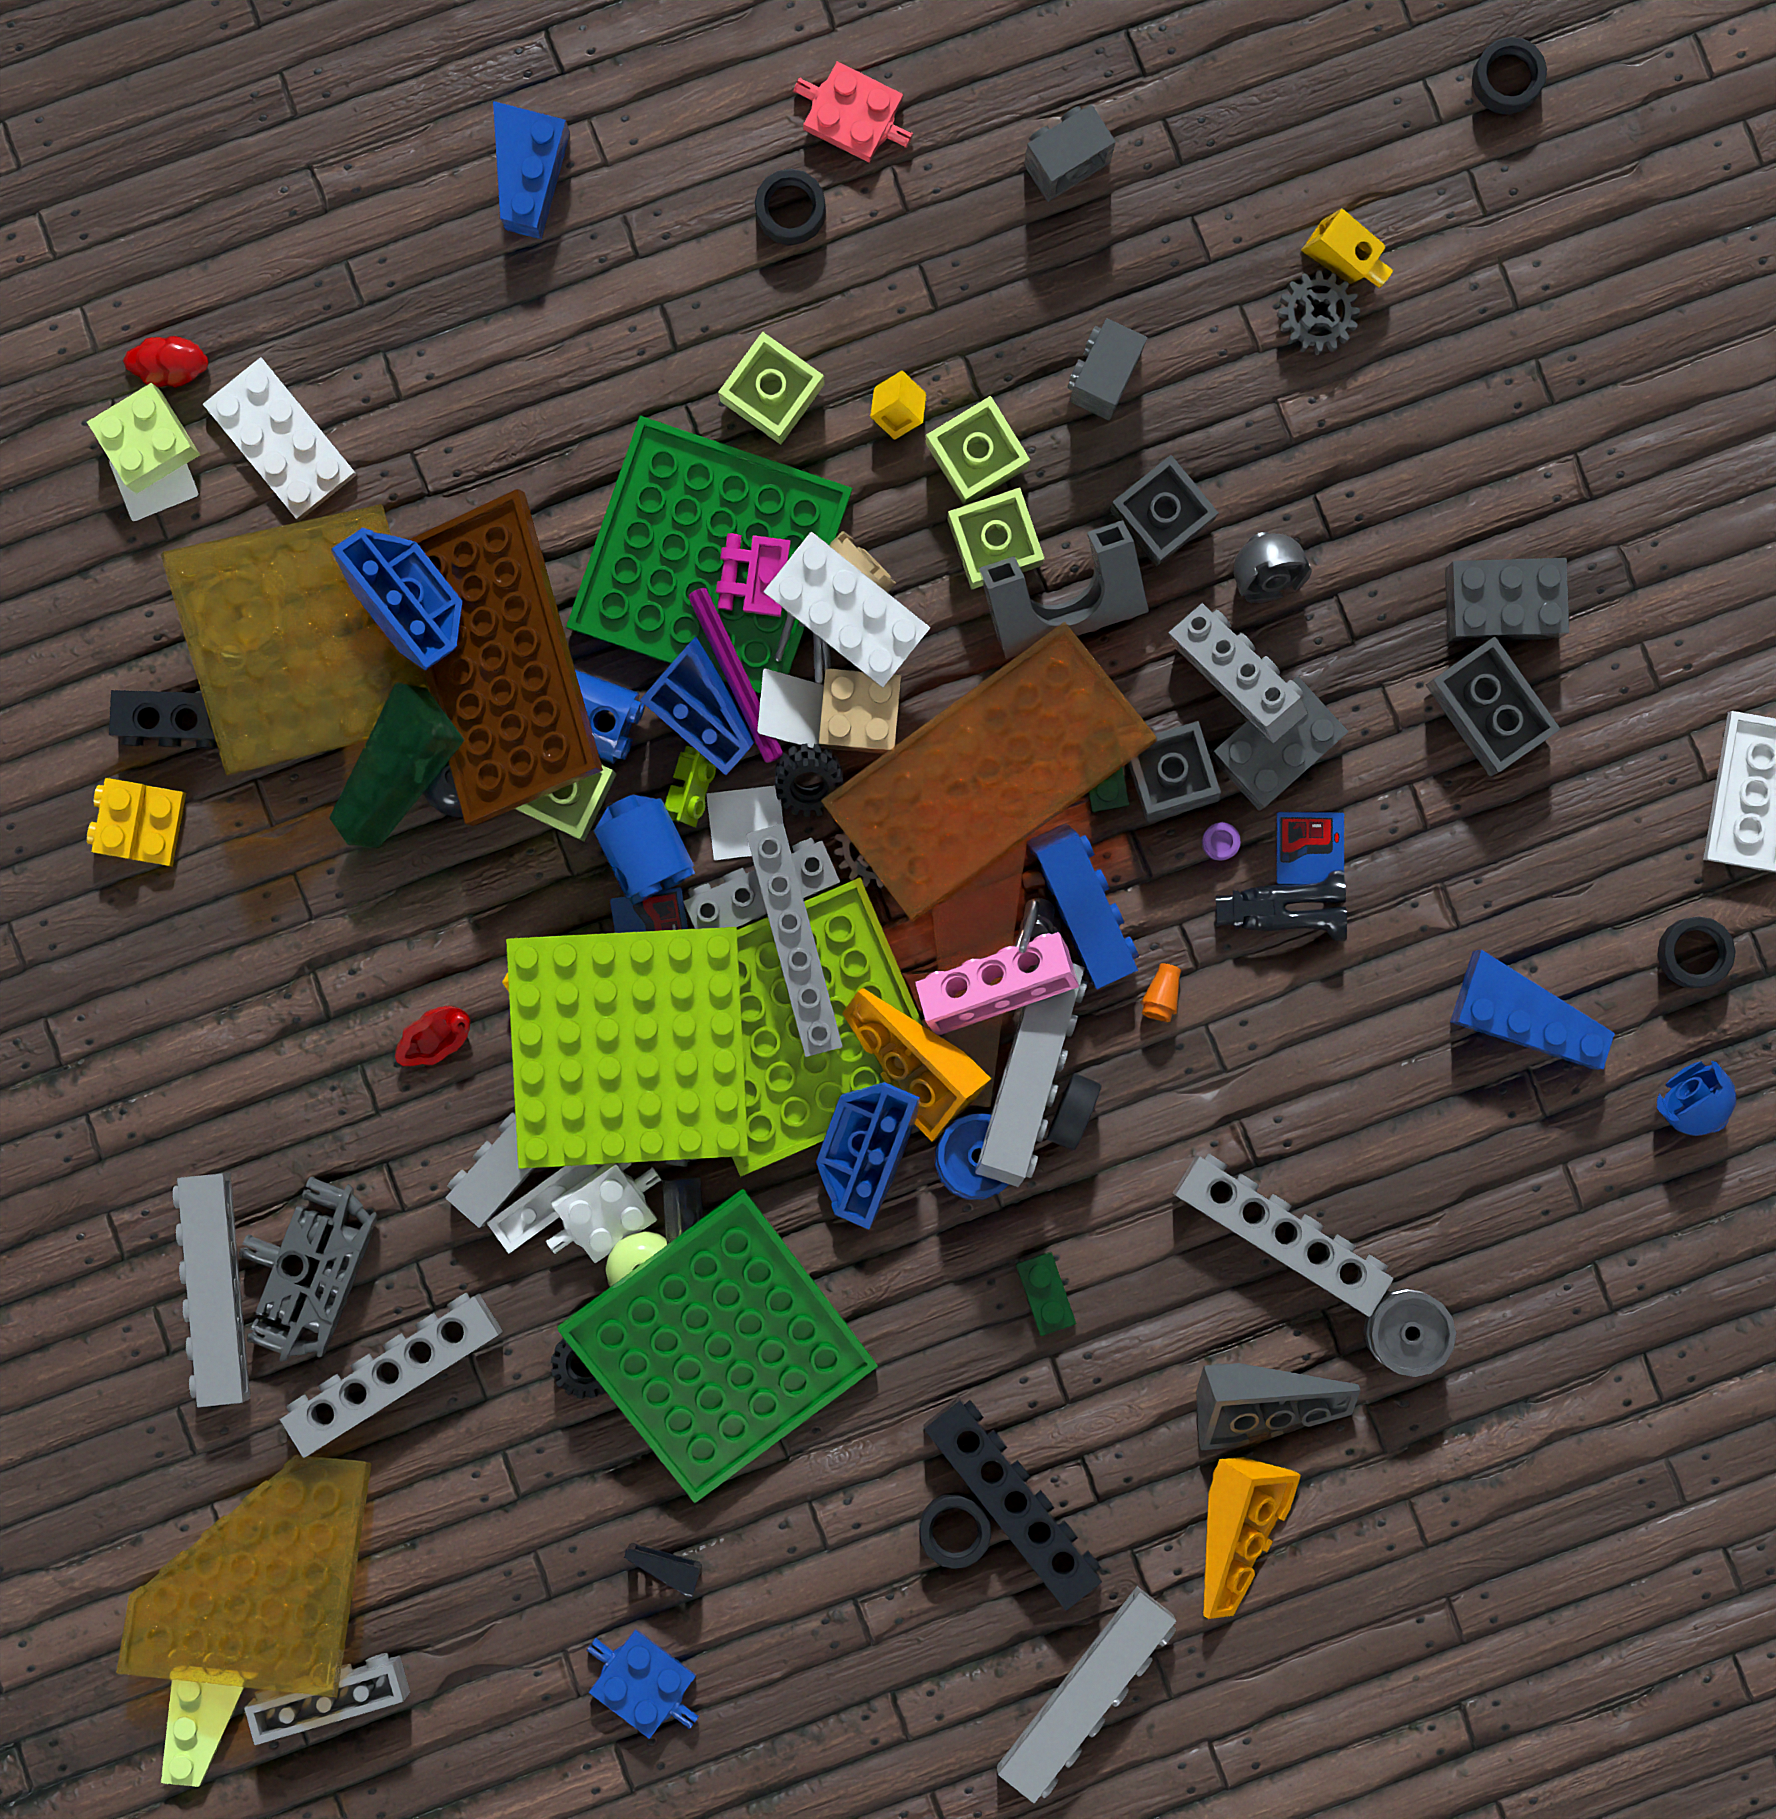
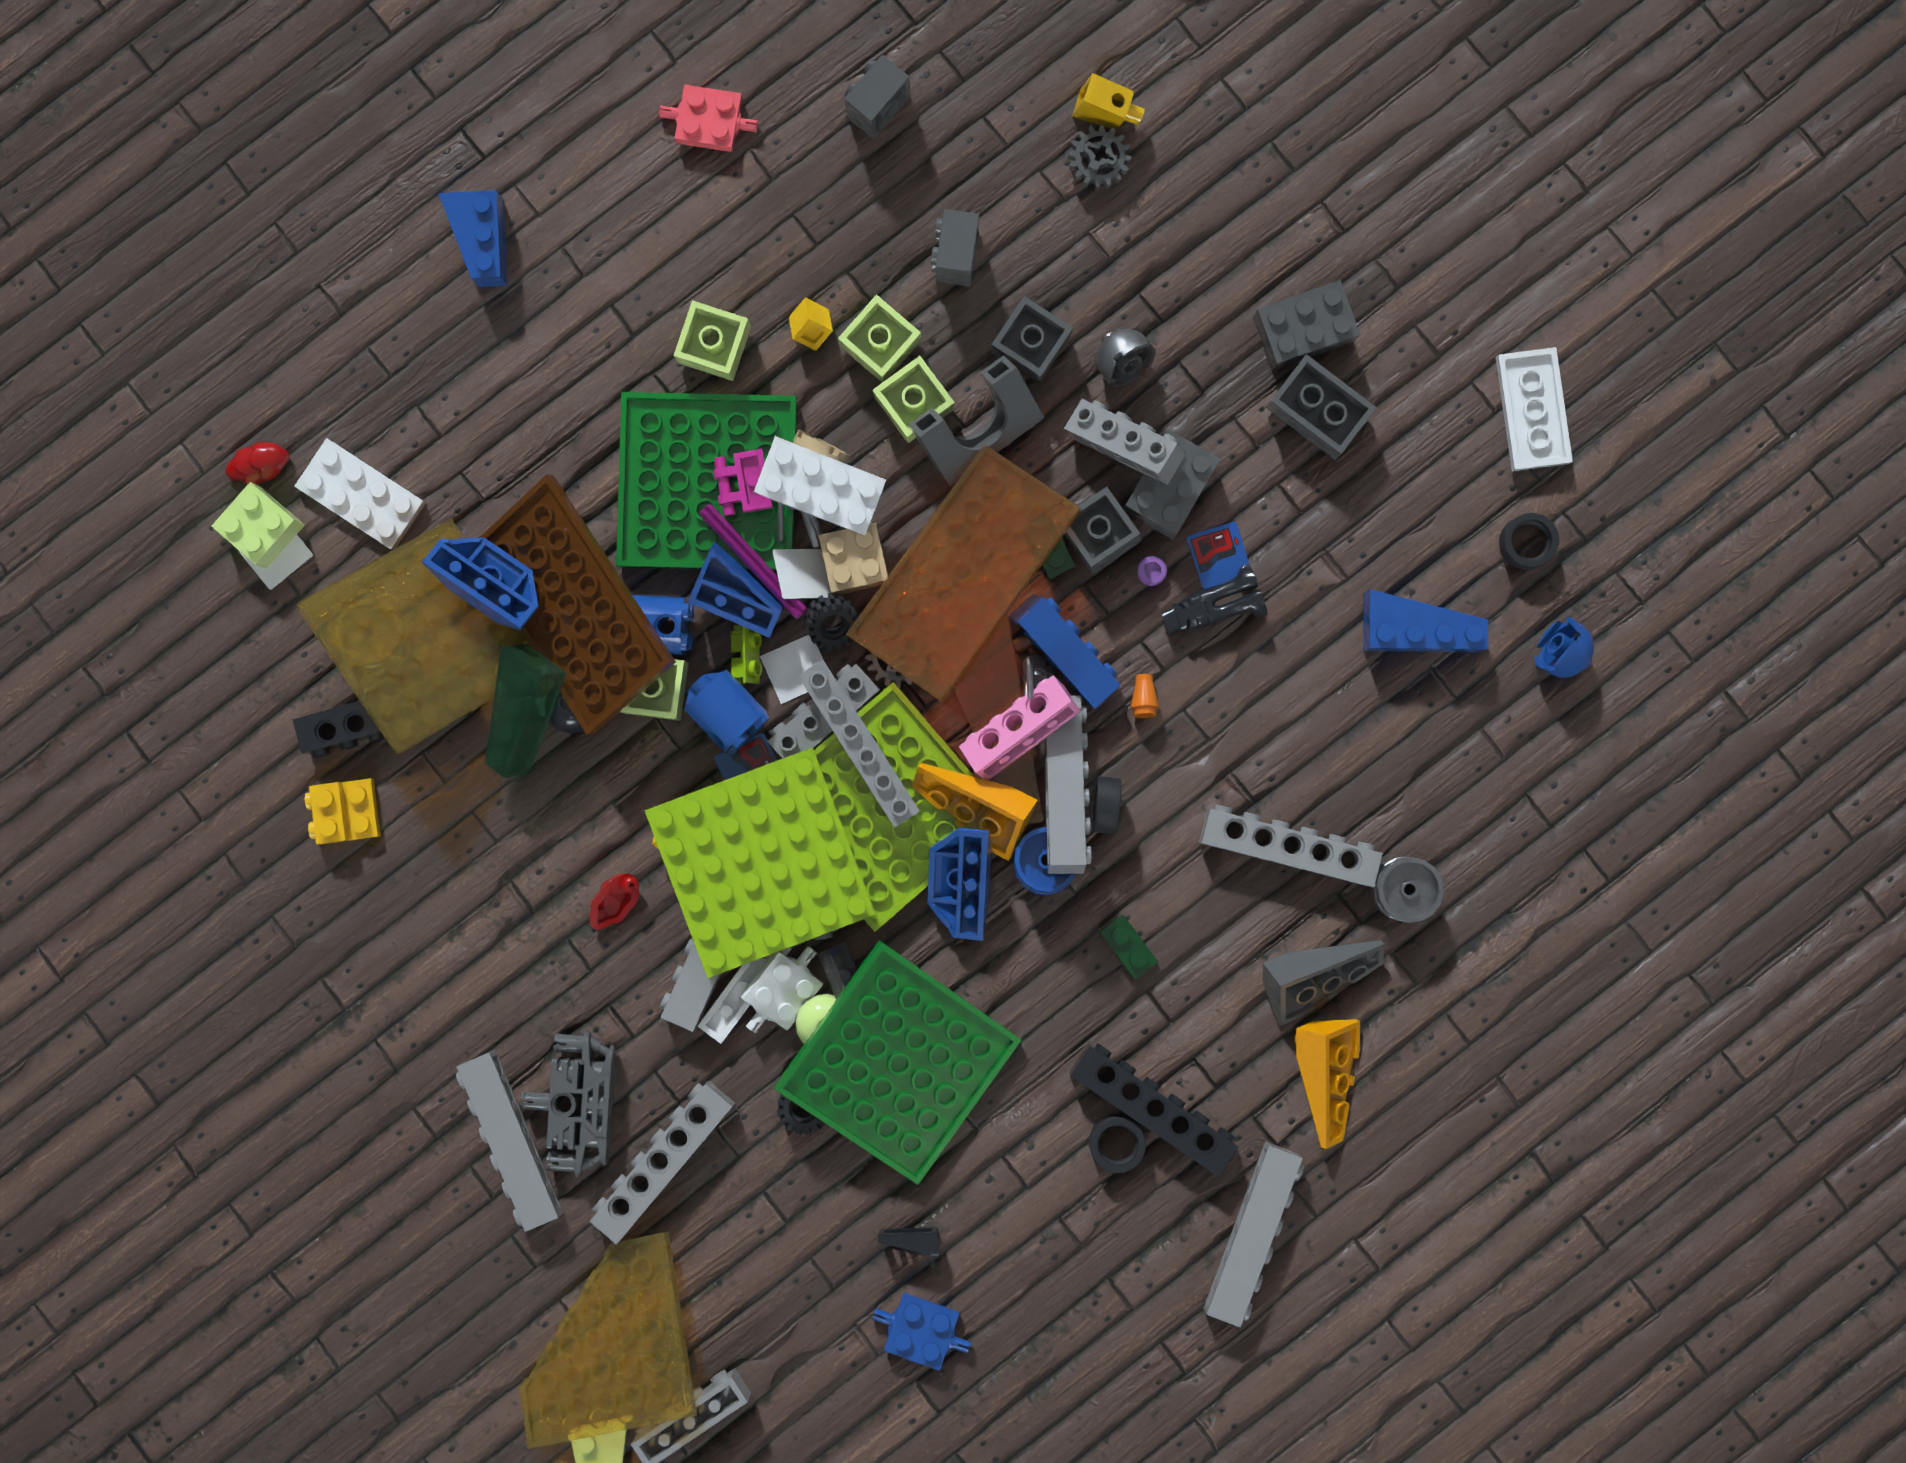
camera: 10 degrees left, 0 degrees up
black tyre [754,168,826,245] -> none

